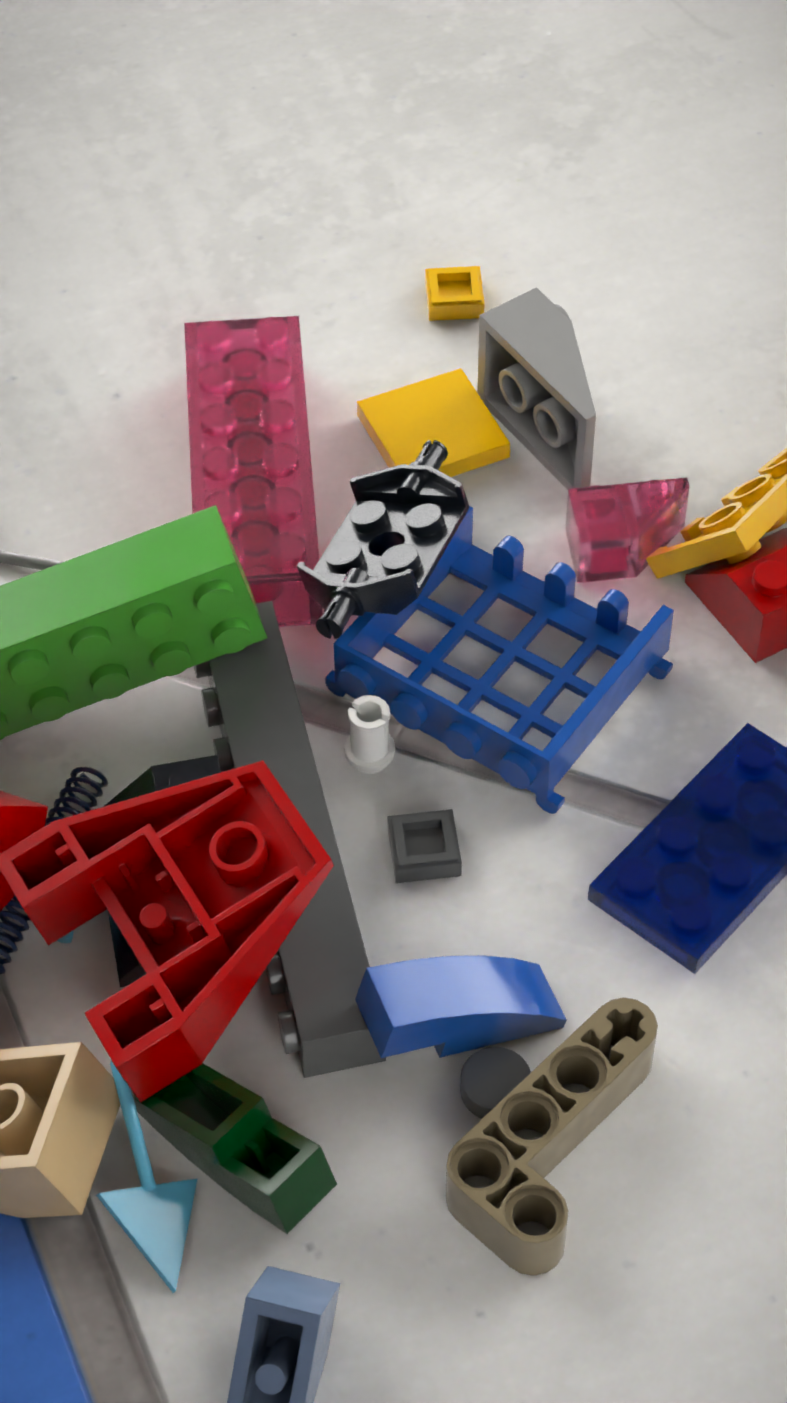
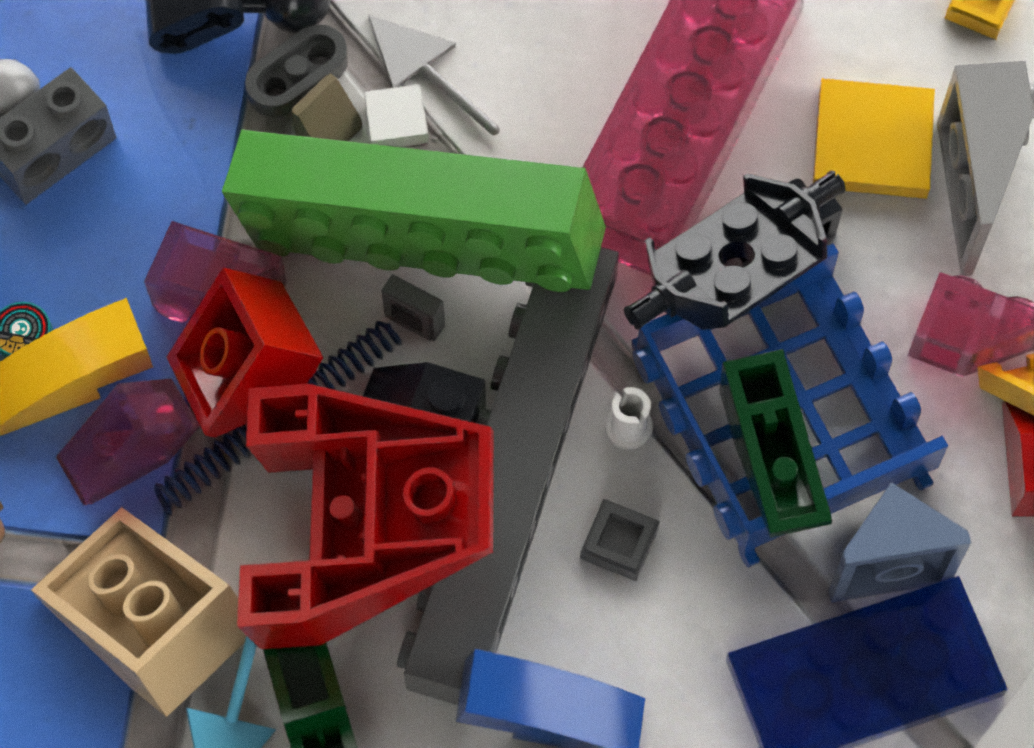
camera: 30 degrees right, 15 degrees up
none -> dark grey tile [381,274,445,341]
none -> dark green slope [719,349,832,538]
none -> sand blue slope [828,482,971,603]

